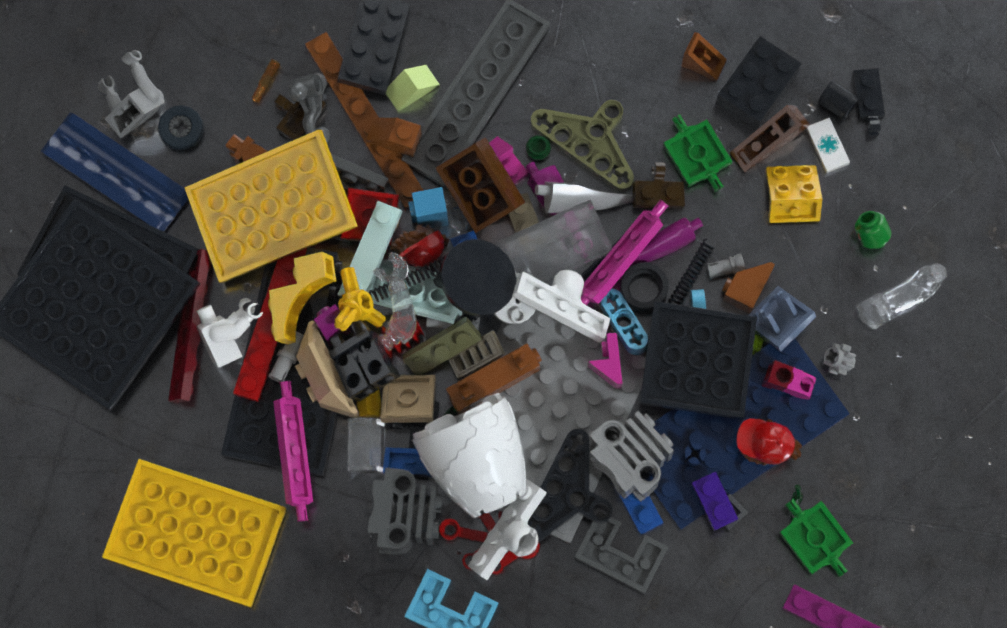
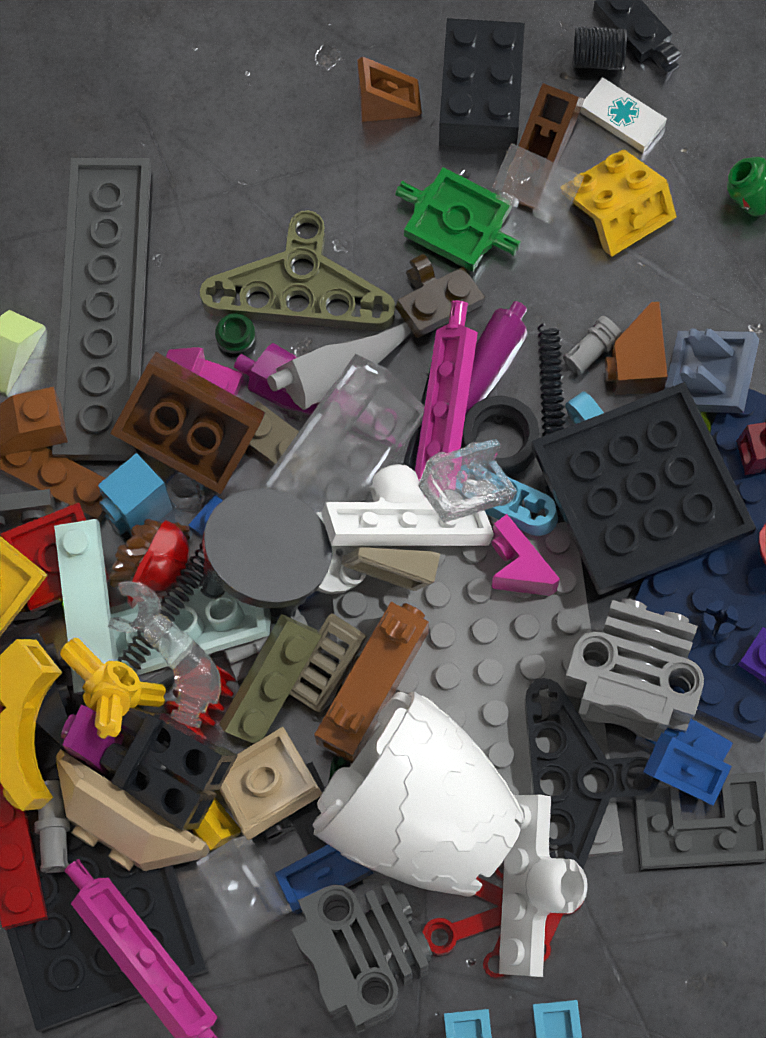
camera: 30 degrees left, 5 degrees down
none -> dark tan slope [341,547,440,591]
none -> clear bracket [418,439,517,523]
none -> clear bracket [491,143,584,225]
none -> blue plate [643,732,732,806]

